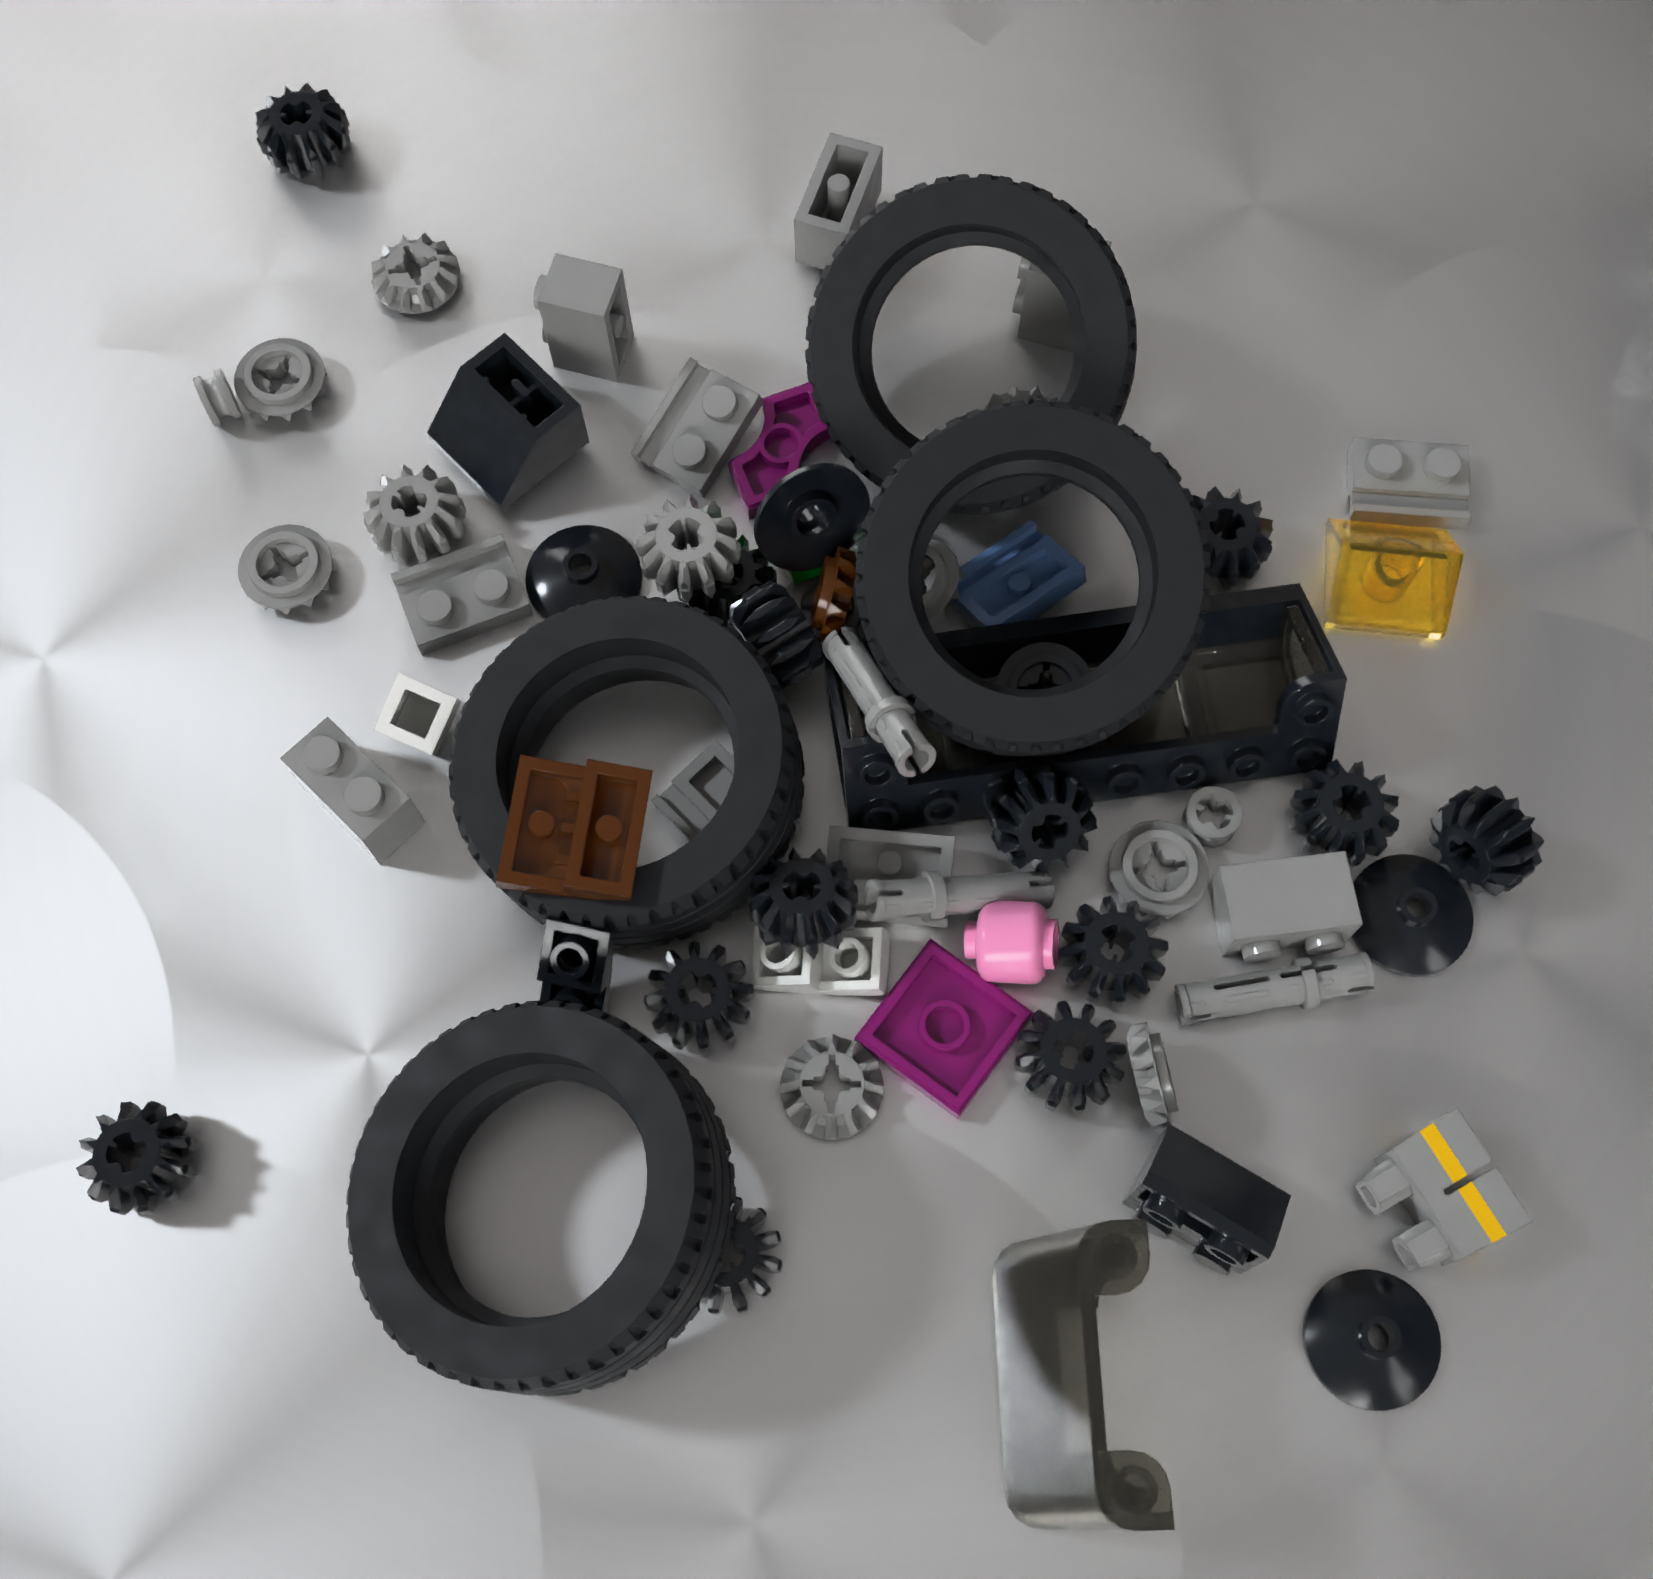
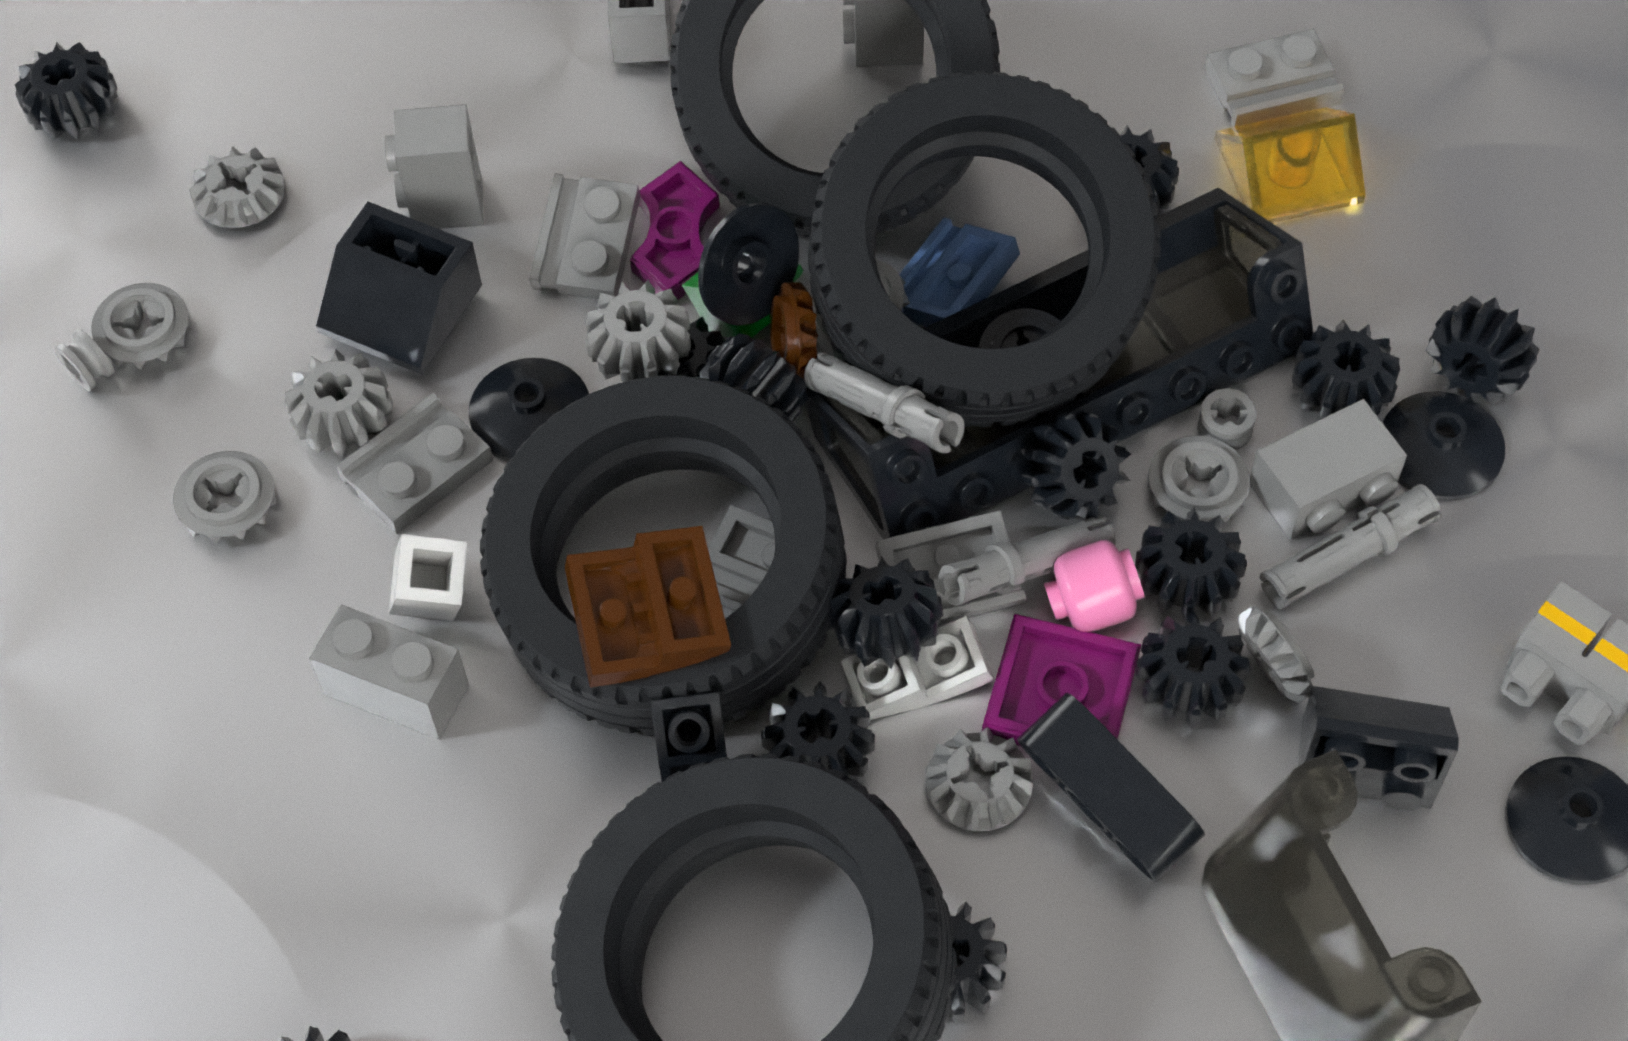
camera: 20 degrees left, 10 degrees down
none -> black beam [1017,692,1205,882]

